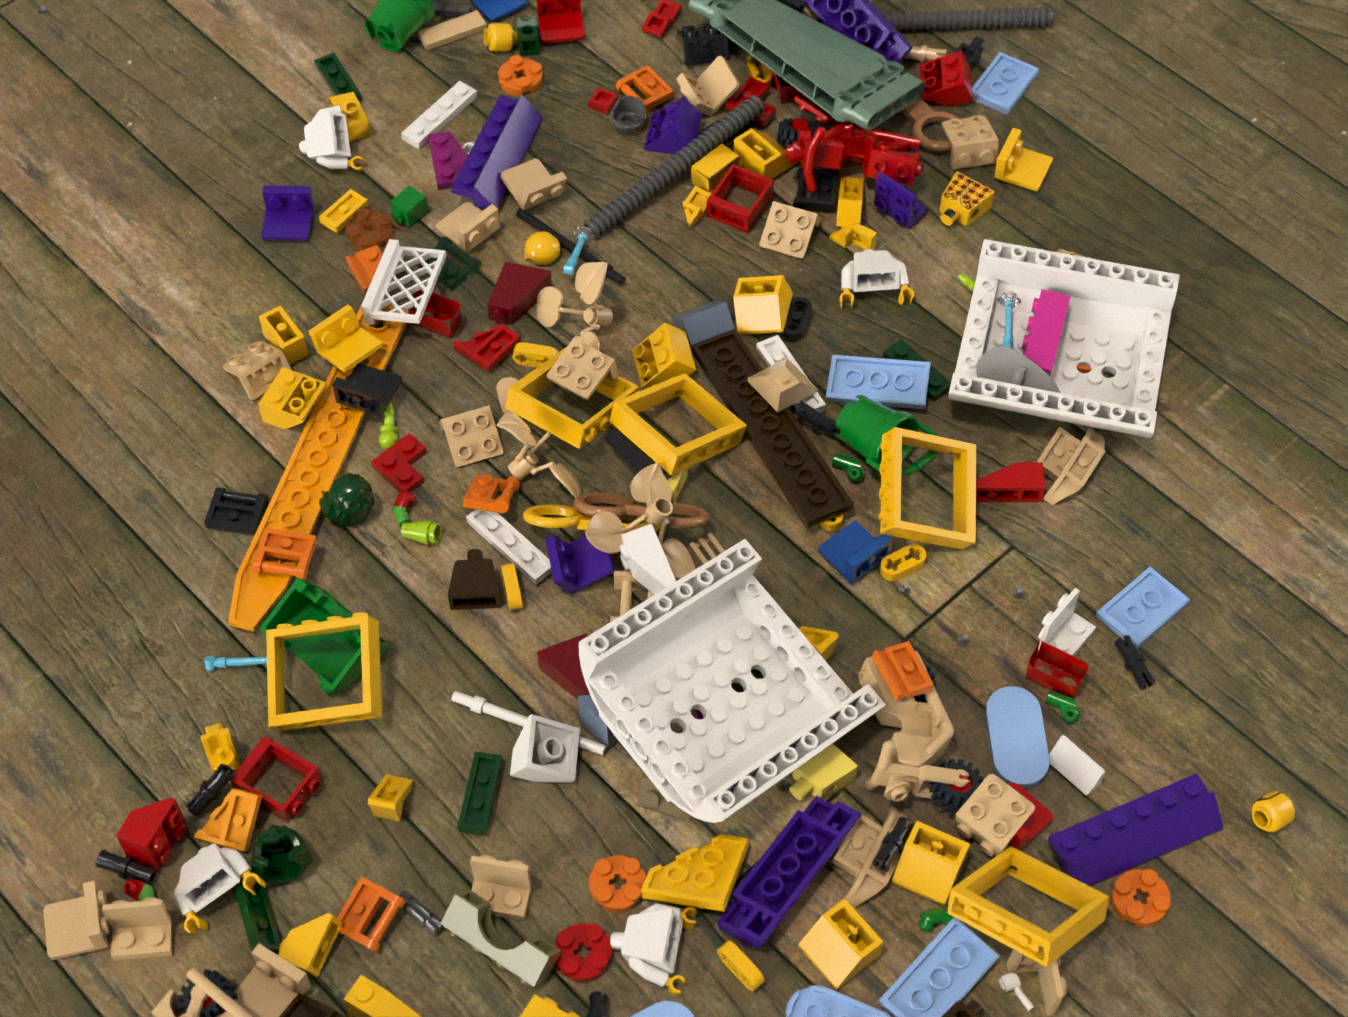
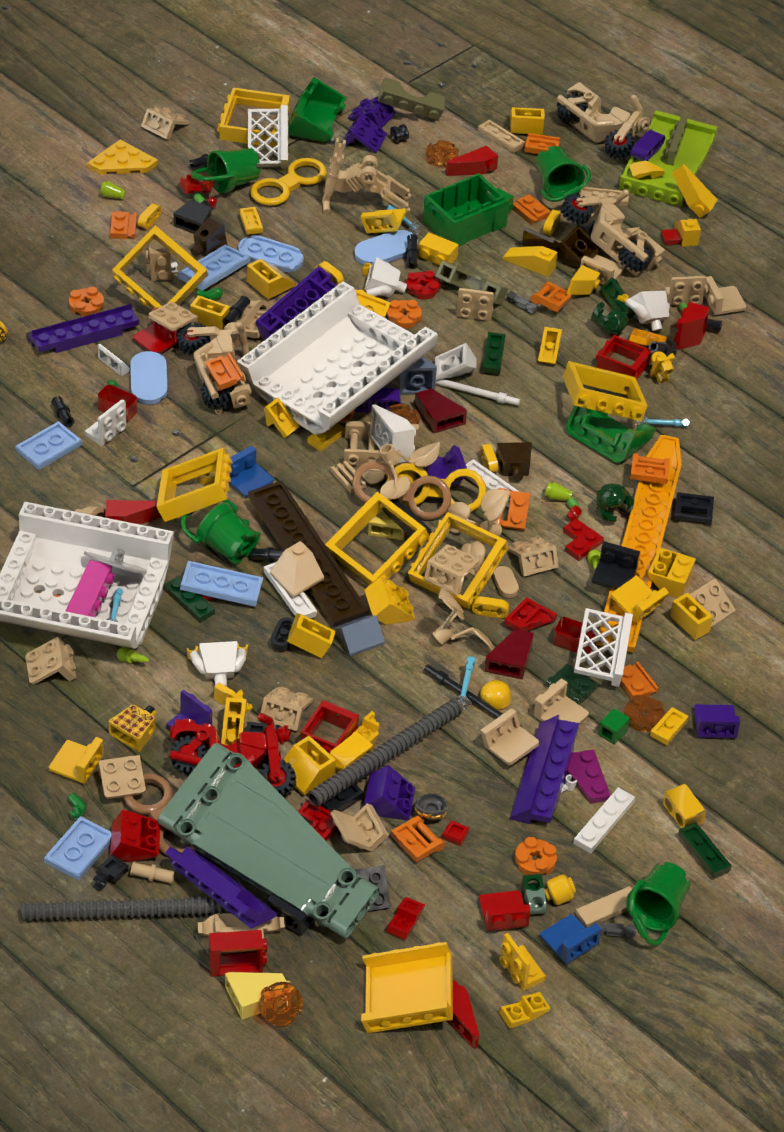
camera: 175 degrees right, 10 degrees down
white torso [299,101,365,172] -> none
none -> green arm [68,793,87,820]

